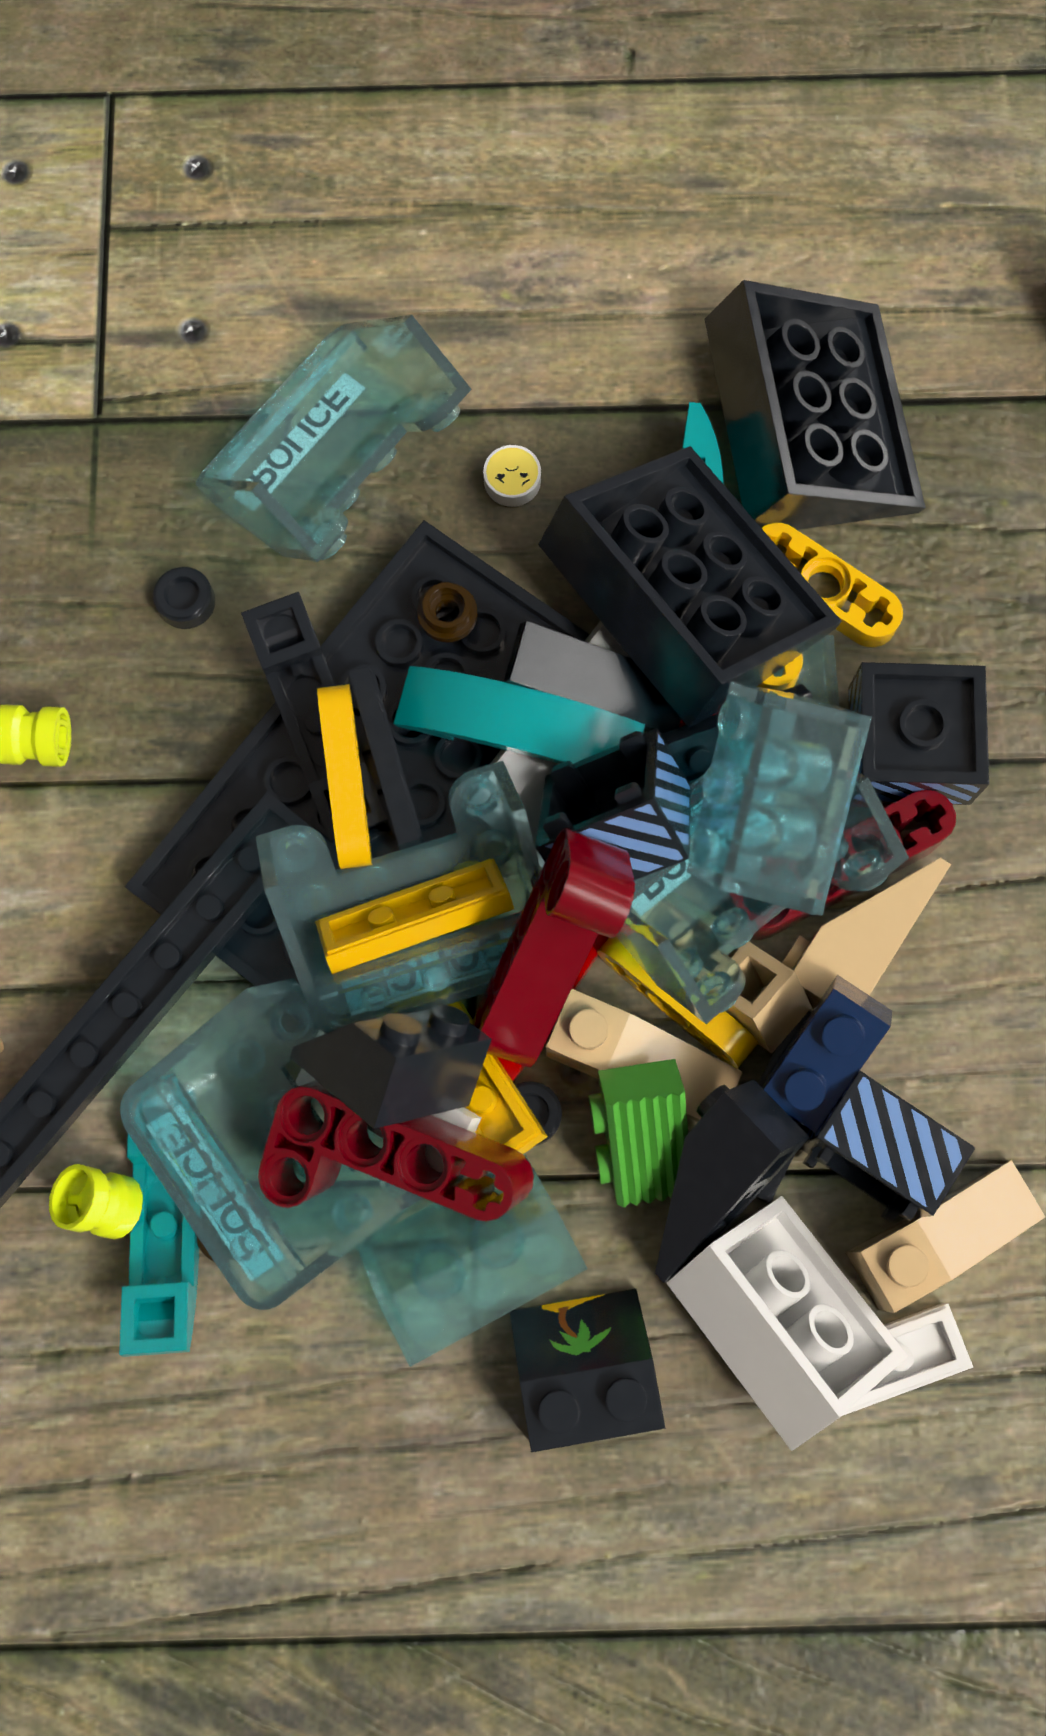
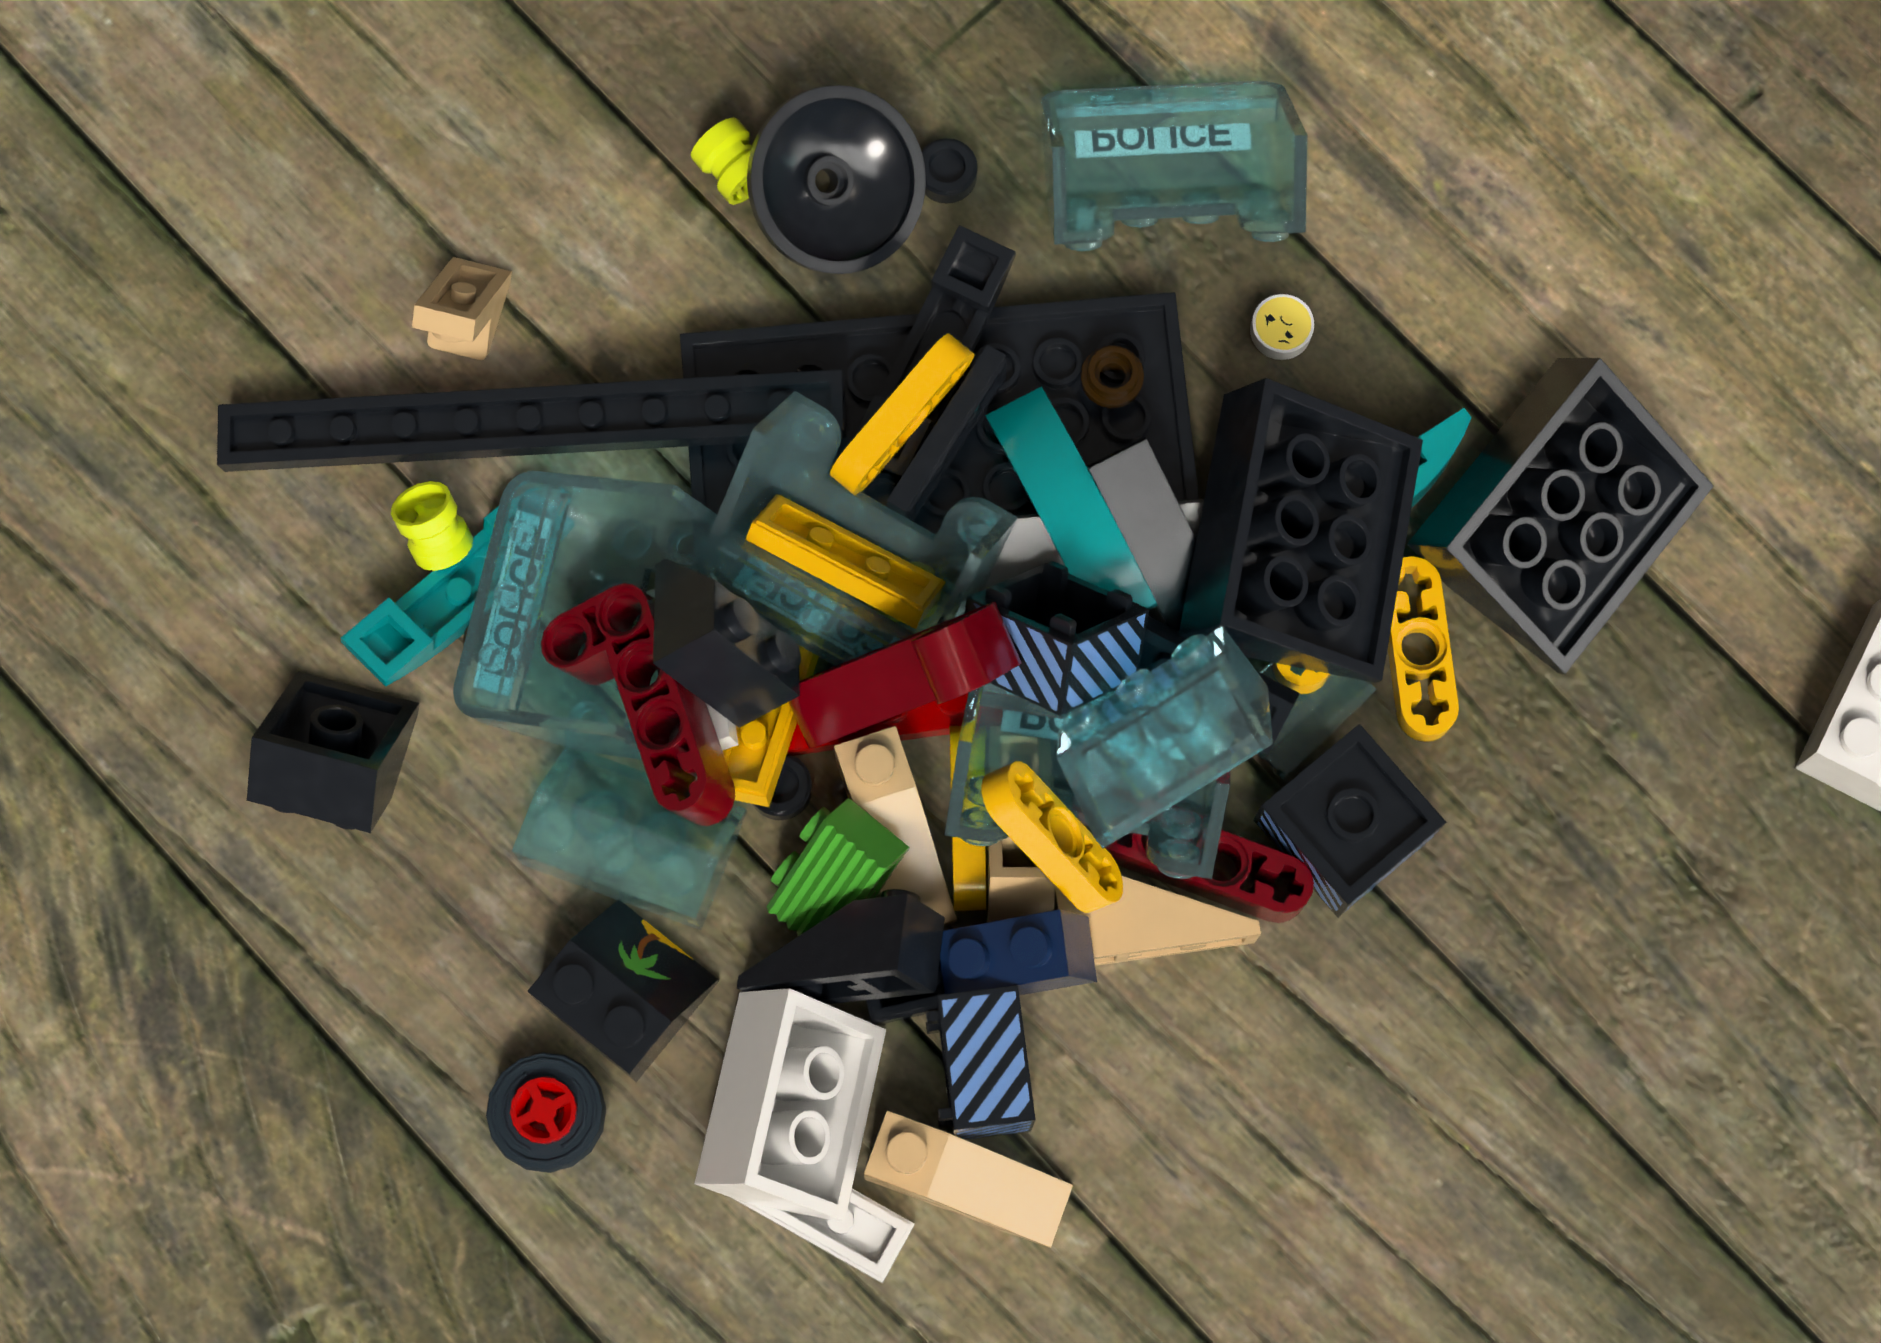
camera: 45 degrees right, 0 degrees up
none -> black slope [246,671,419,833]
none -> black wheel [486,1052,606,1173]
none -> black dish [747,85,926,274]
none -> yellow beam [981,761,1123,913]

